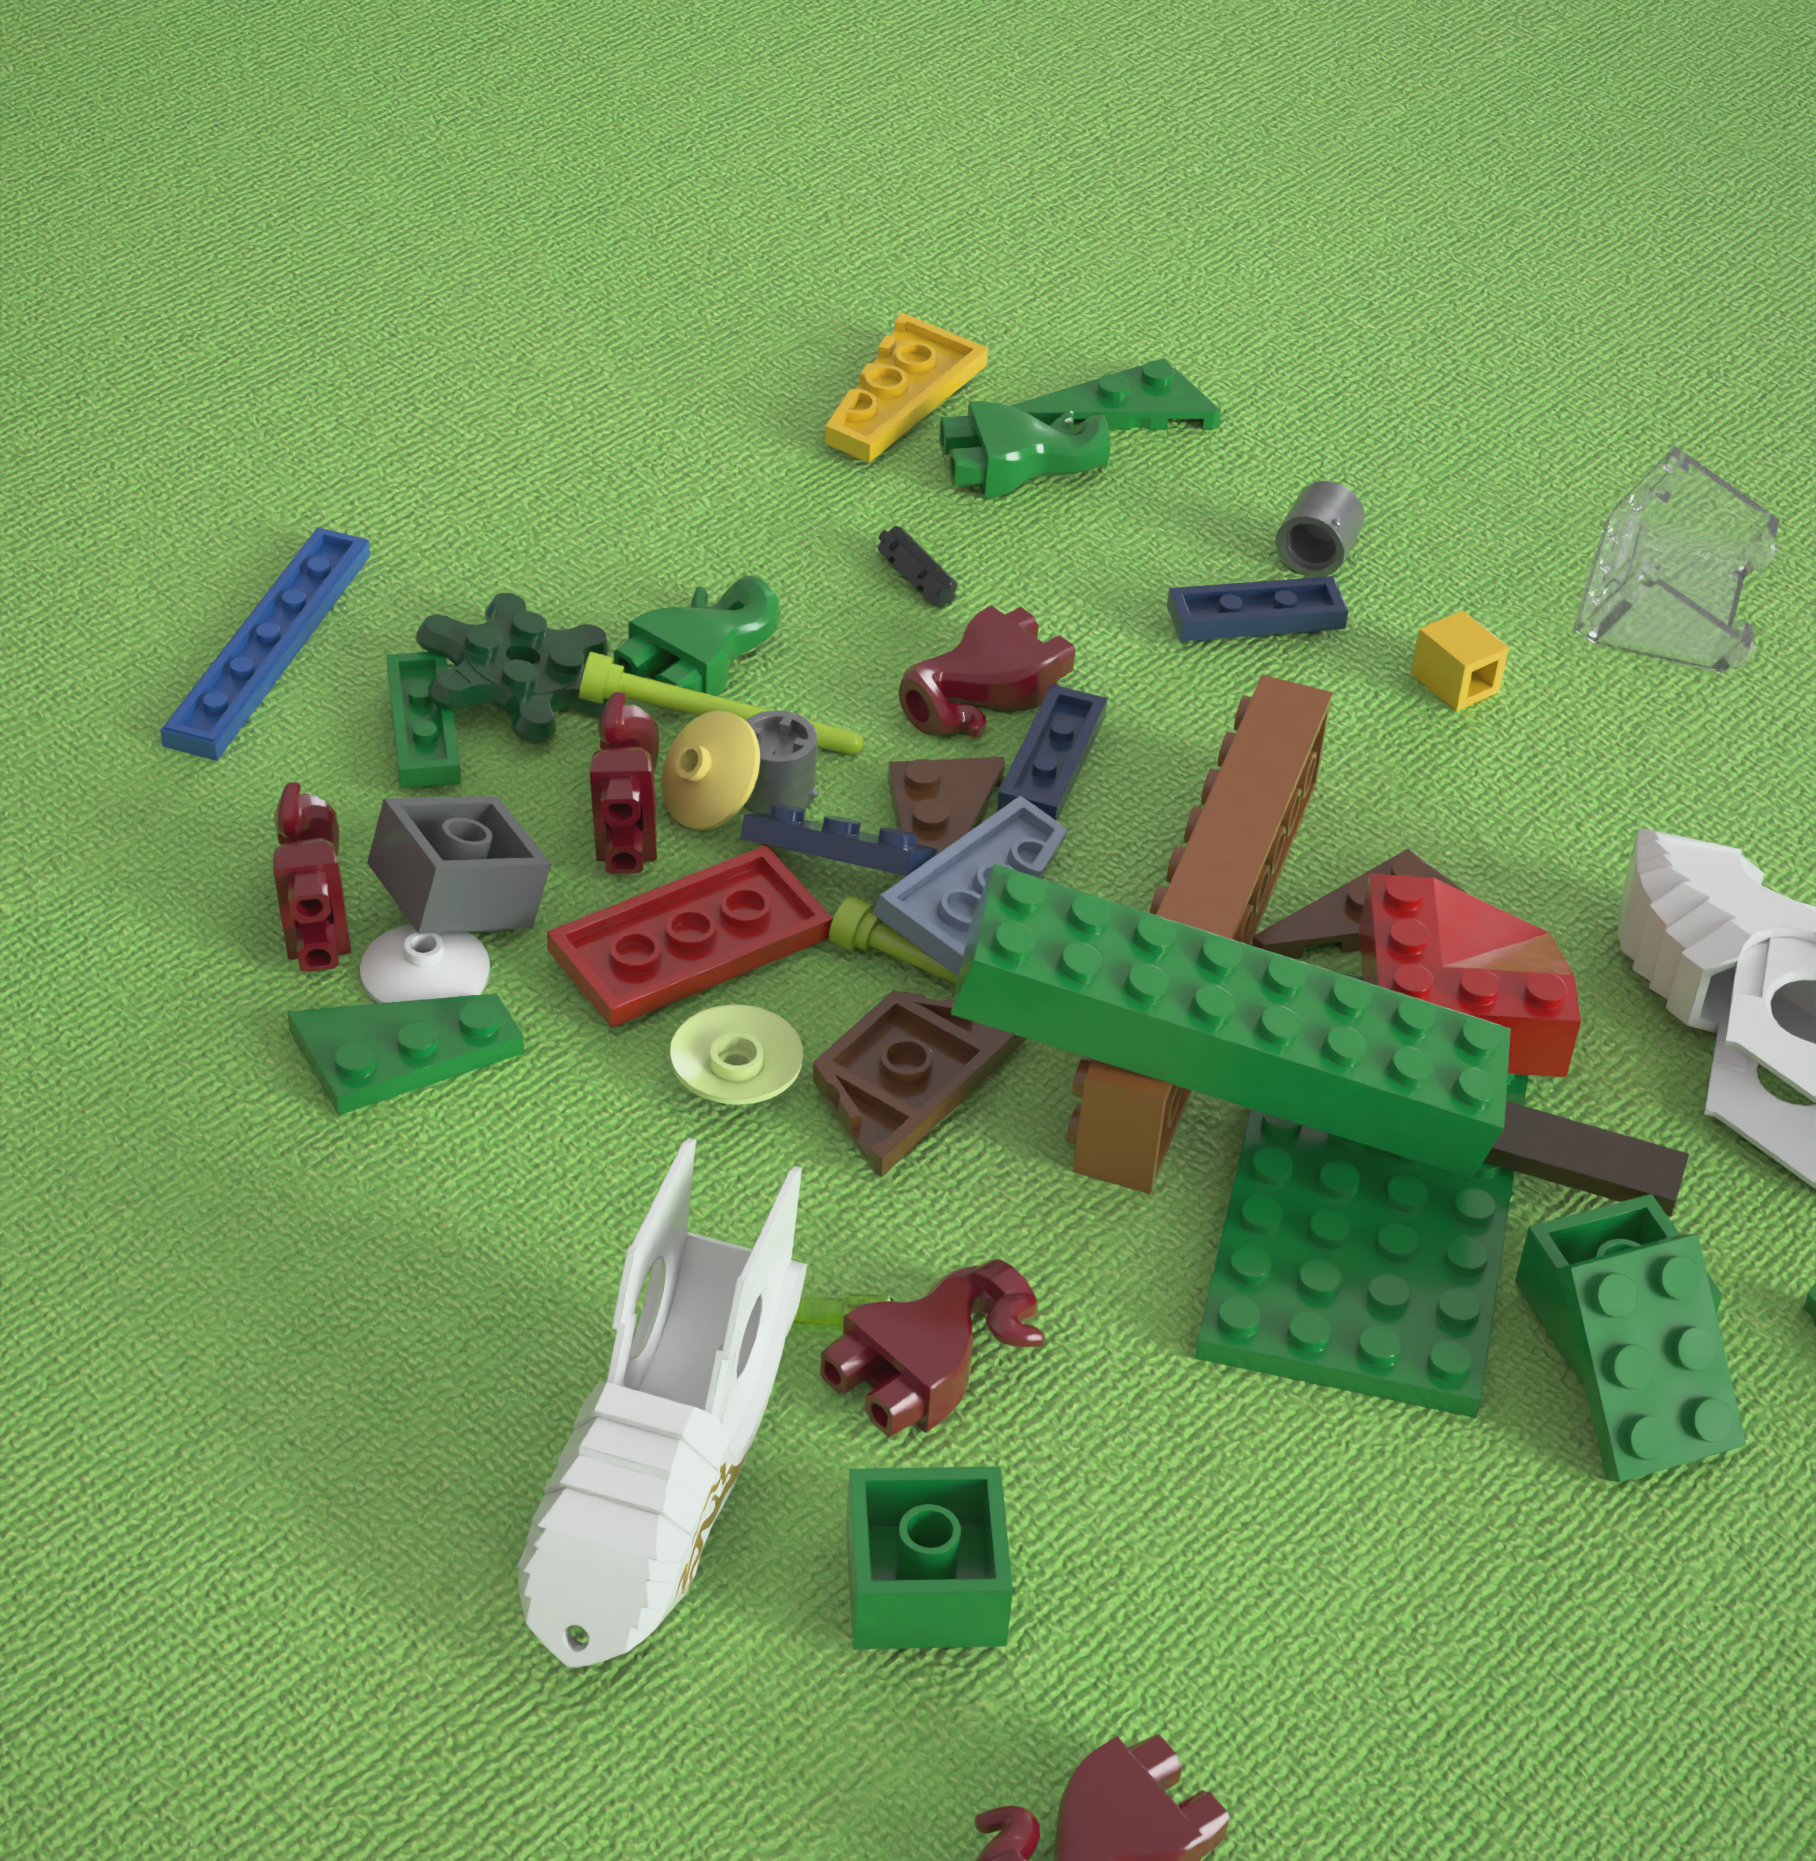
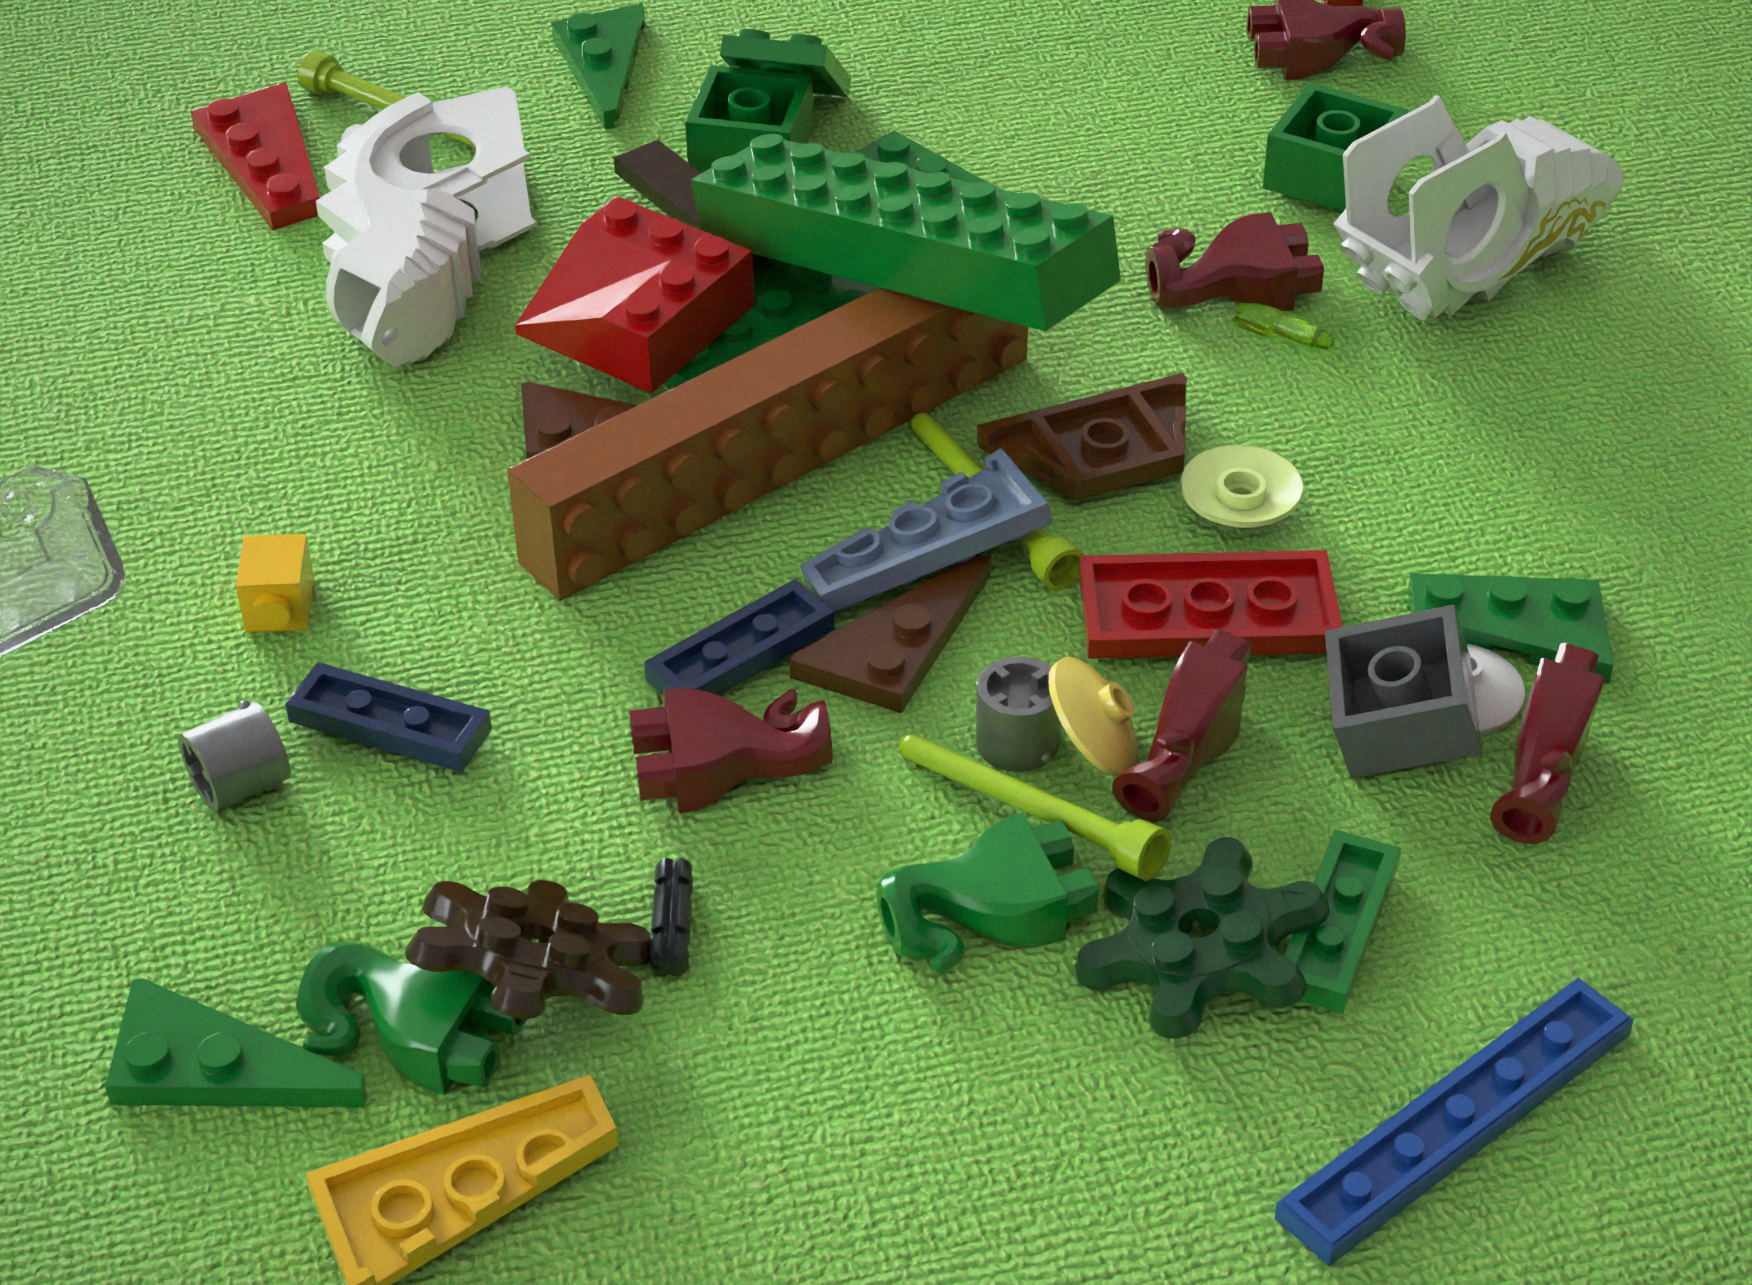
camera: 145 degrees left, 0 degrees up
dark blue plate [740,803,937,876] -> none
none -> dark brown plate [405,880,651,1019]

